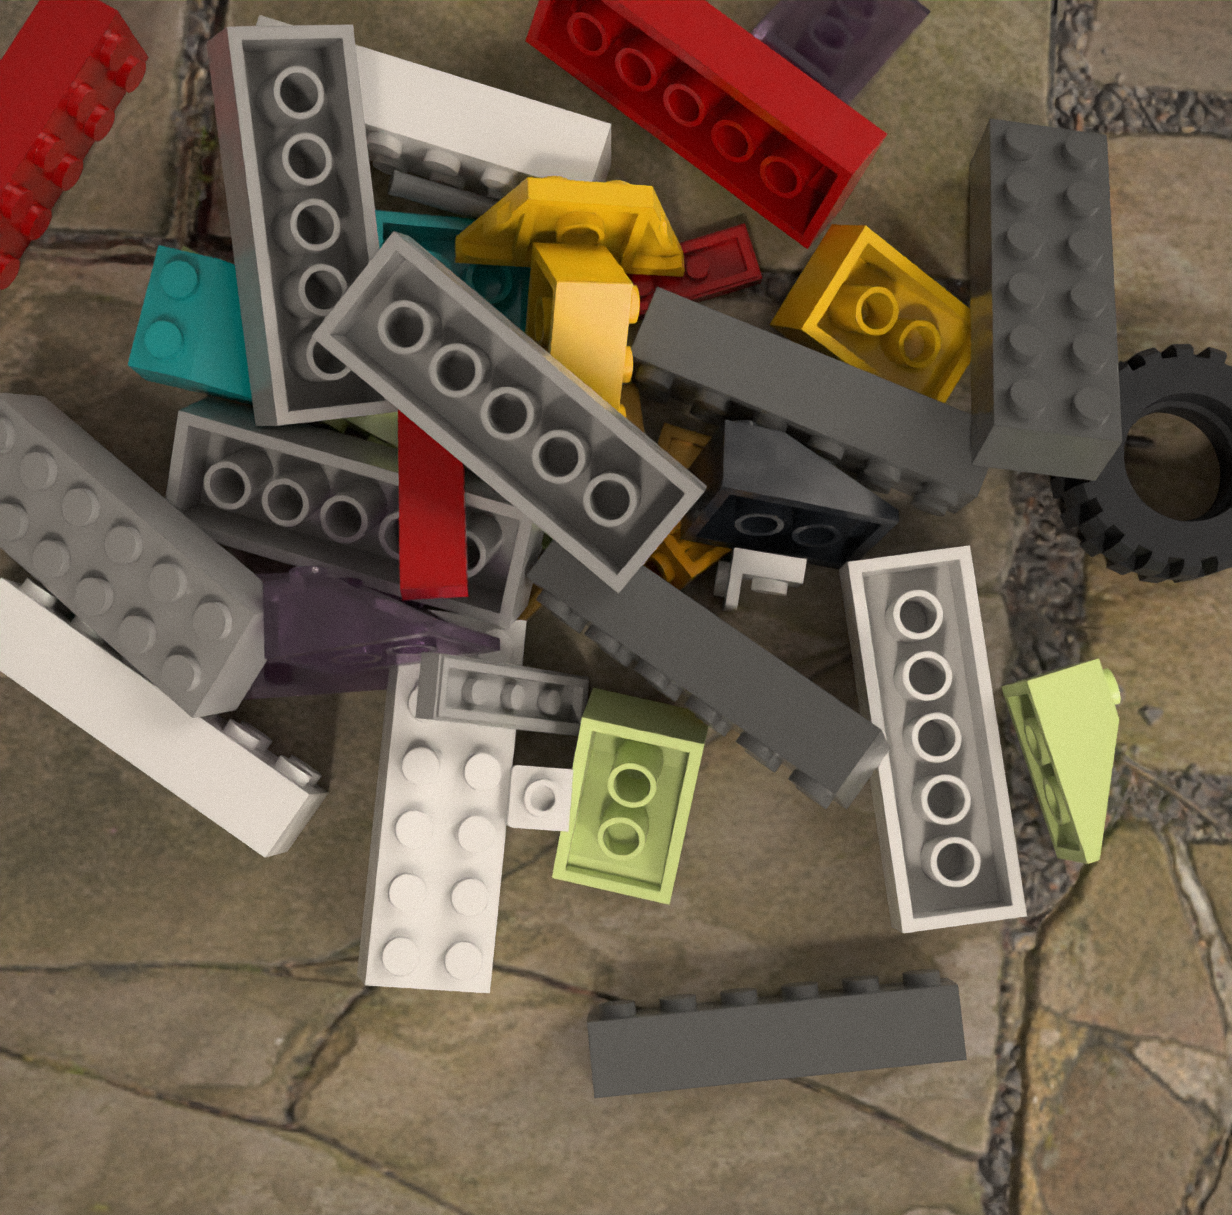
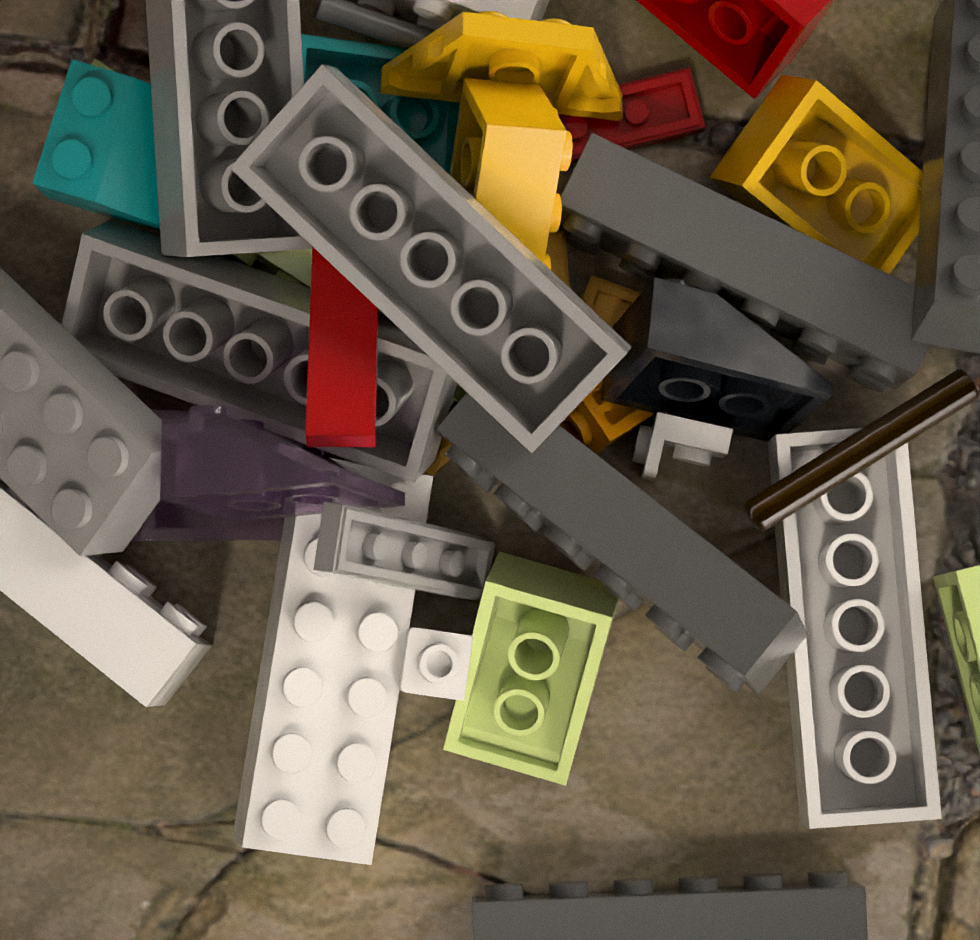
camera: 10 degrees right, 0 degrees up
none -> dark brown axle [744,369,979,531]

